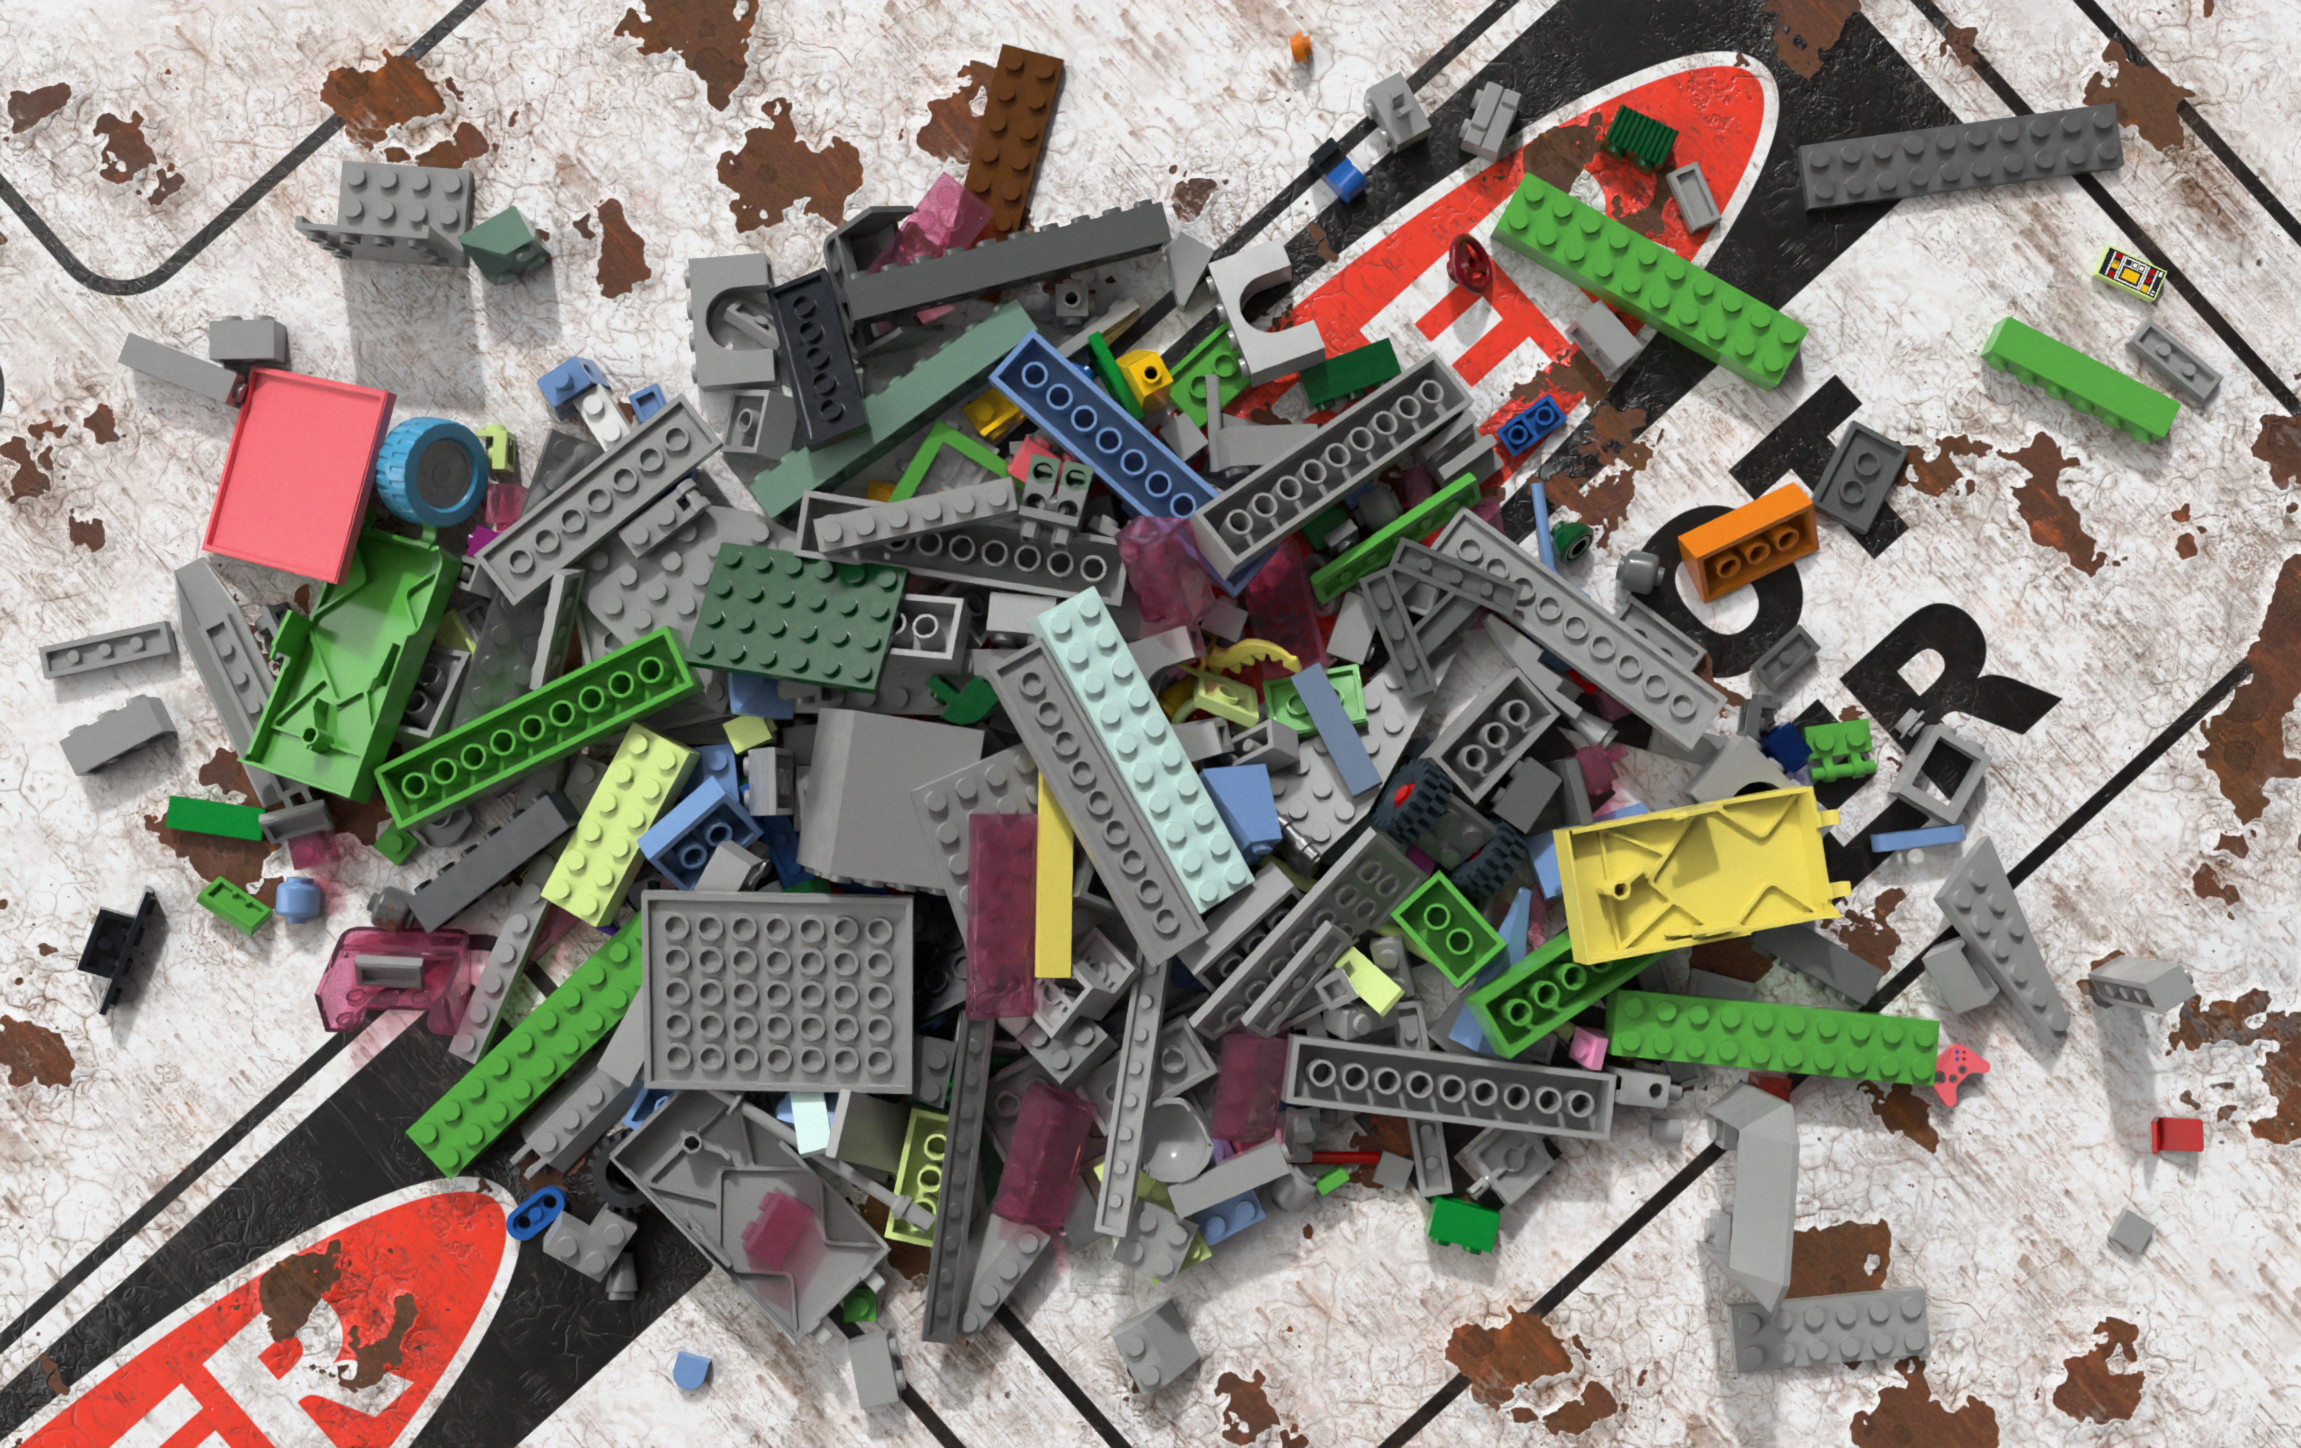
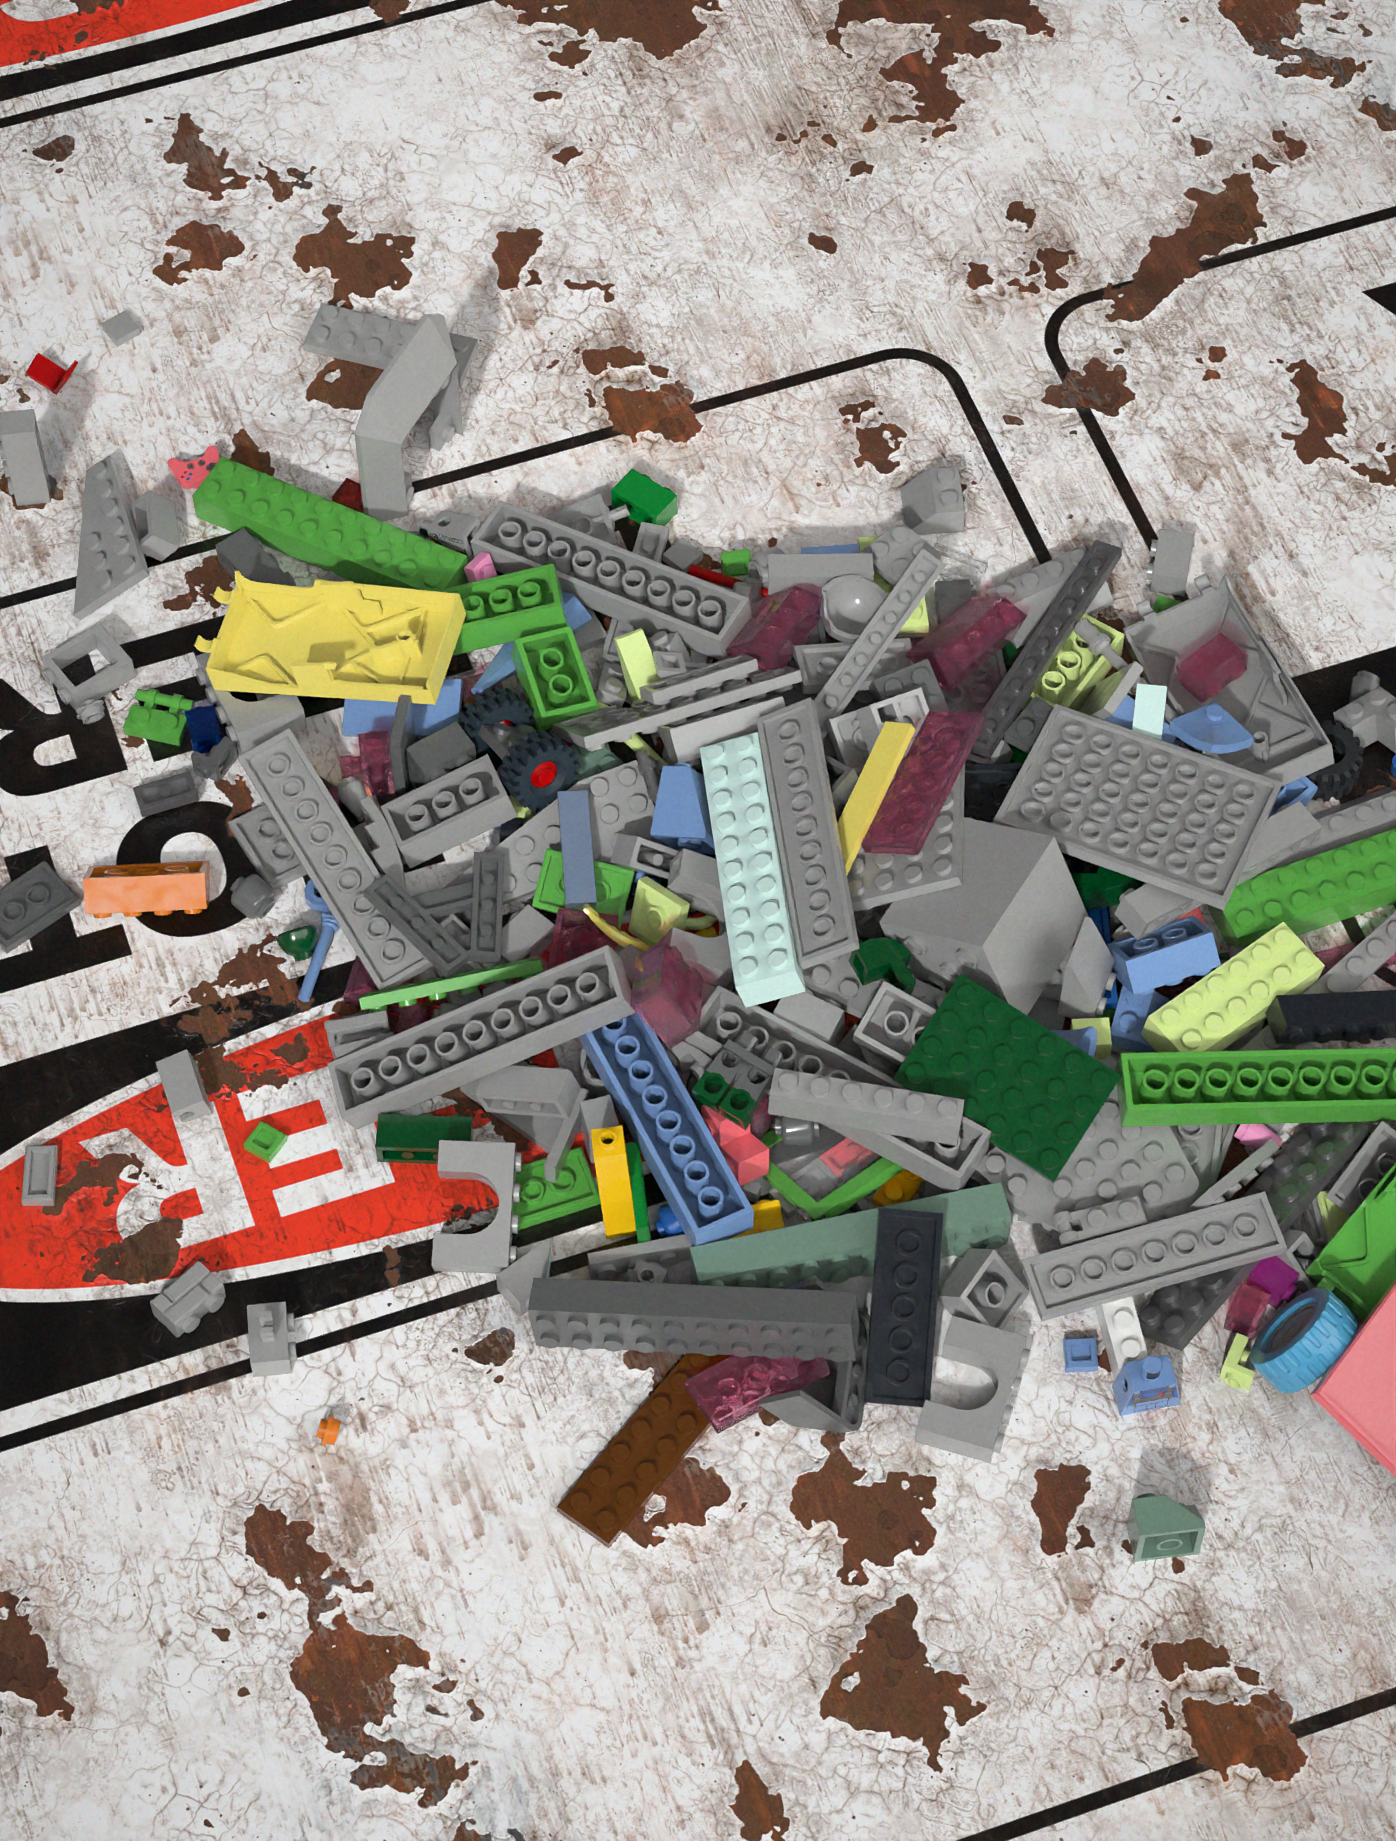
camera: 155 degrees left, 30 degrees down
light grey bracket [295,160,474,268] -> none
medium blue tile [673,1351,712,1390] -> none
light grey plate [723,296,781,353] -> none
leg [1308,137,1368,203] -> none
dark red piece [1446,233,1493,295] -> none
bright green brick [1490,172,1809,392] -> none
blue slope [1495,393,1568,457] -> none
dark green brick [1599,105,1679,174] -> none
light grey hinge [1649,1118,1683,1143] -> none
medium blue beam [1870,824,1966,852] -> none
none -> bright green tile [243,1121,287,1163]
none -> medium blue plate [1168,701,1254,754]

